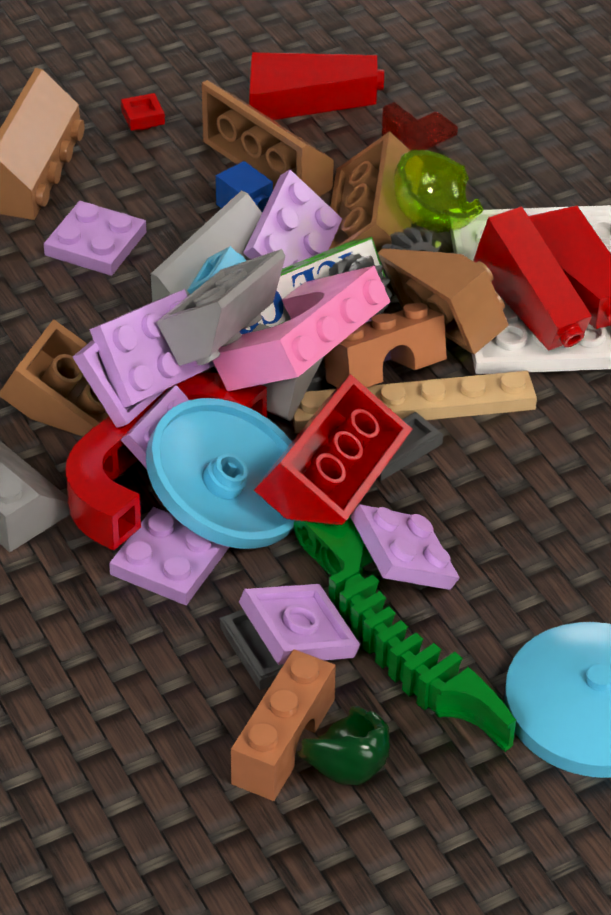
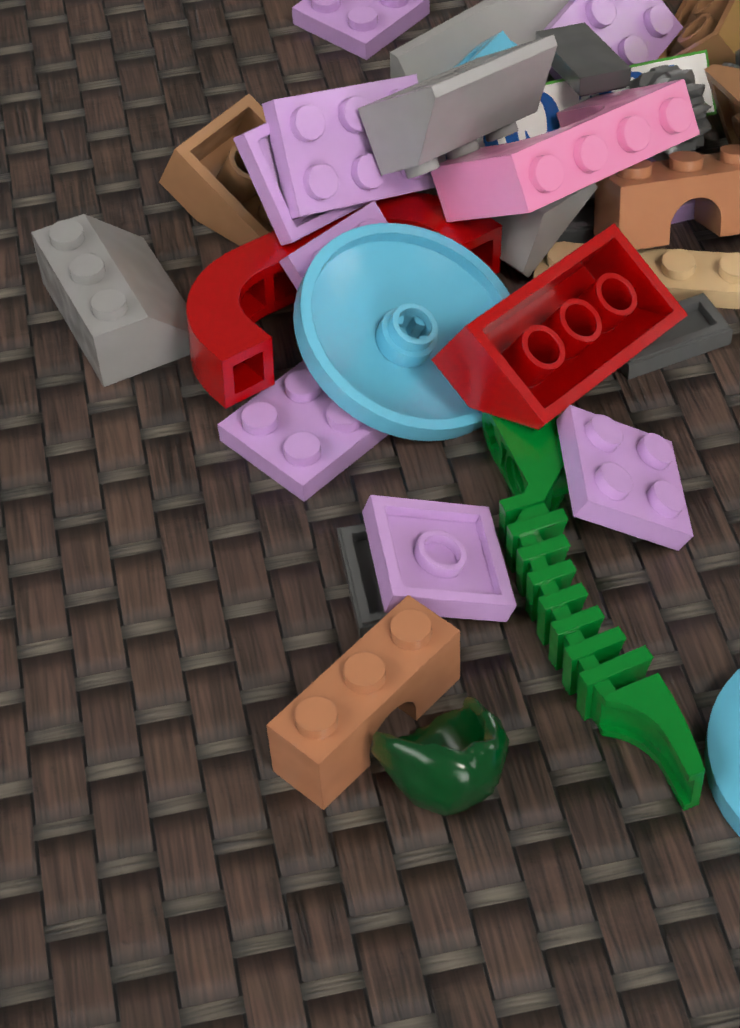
camera: 20 degrees right, 5 degrees up
none -> dark grey tile [535,22,631,97]

